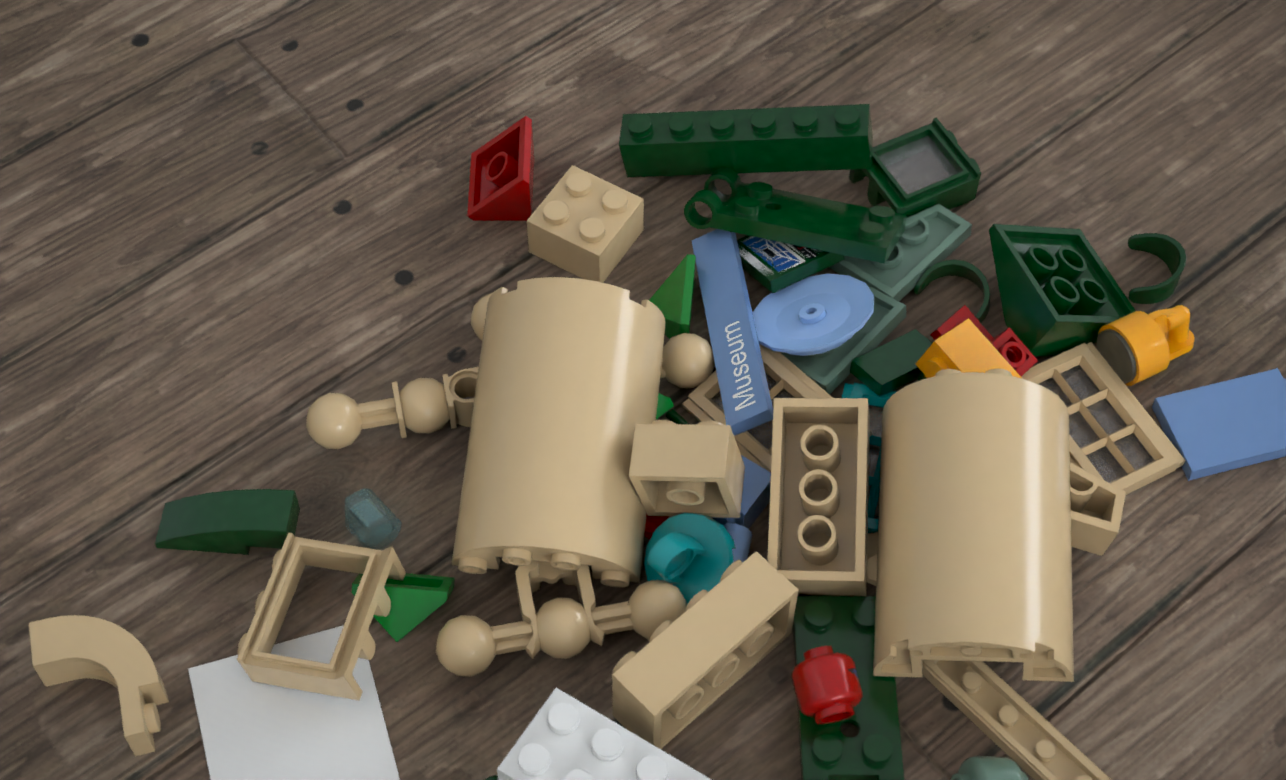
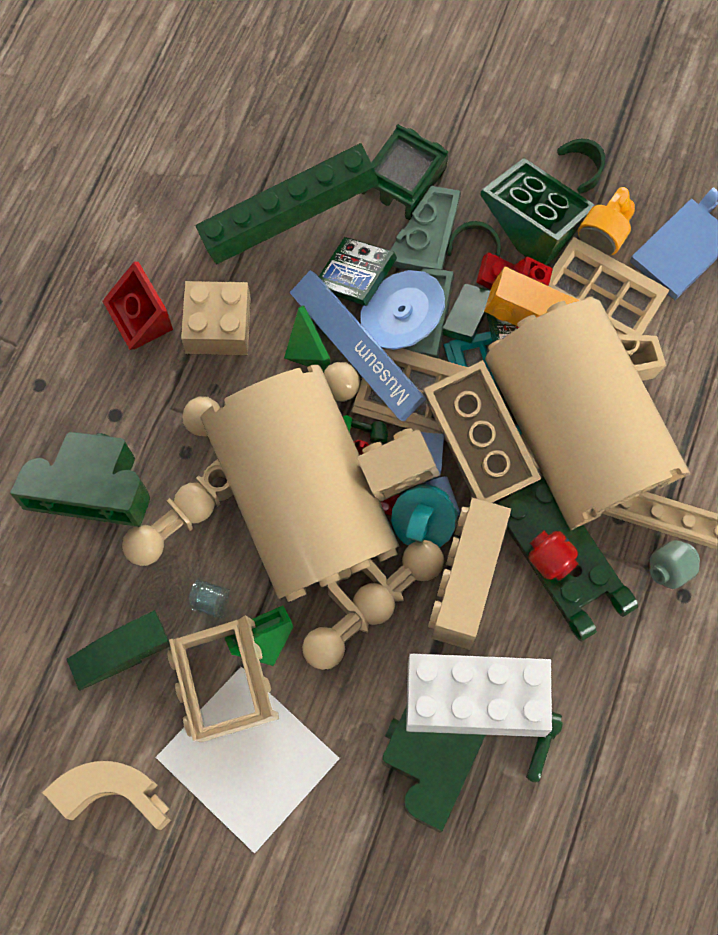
camera: 30 degrees left, 15 degrees up
dark green hinge [684,167,907,264] -> none
none -> dark green brick [10,432,150,527]

